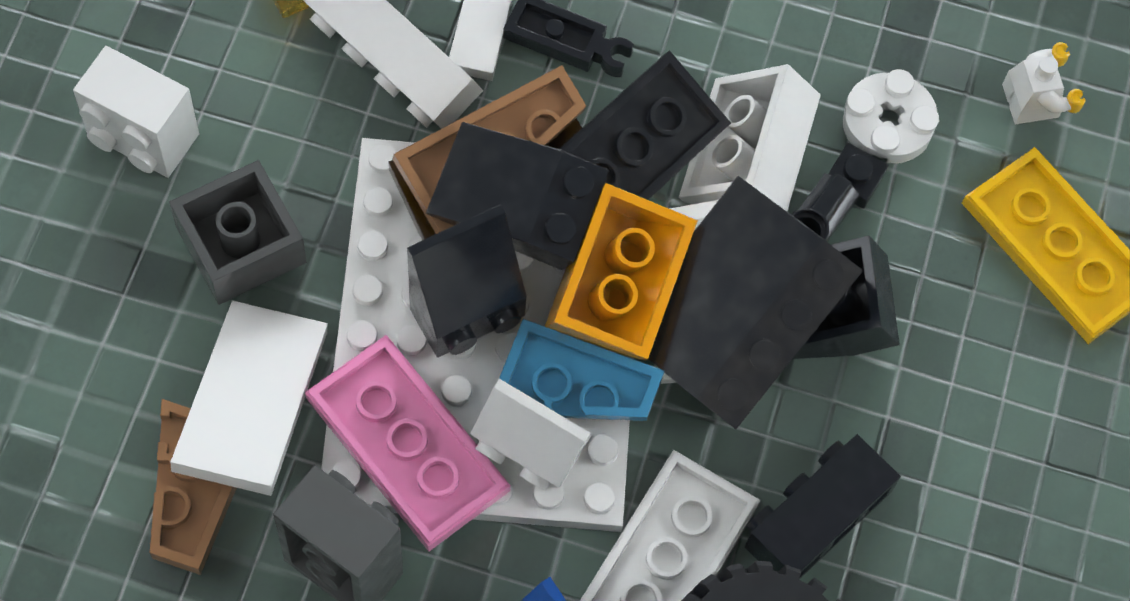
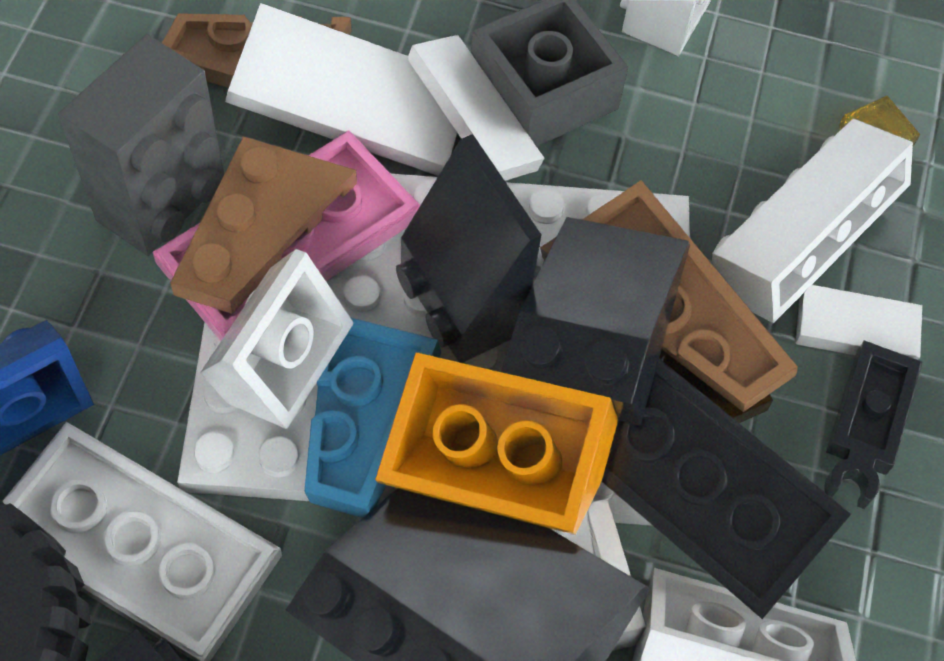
camera: 90 degrees right, 5 degrees down
none -> medium nougat wing [170,136,357,314]
none -> white tile [407,35,545,181]

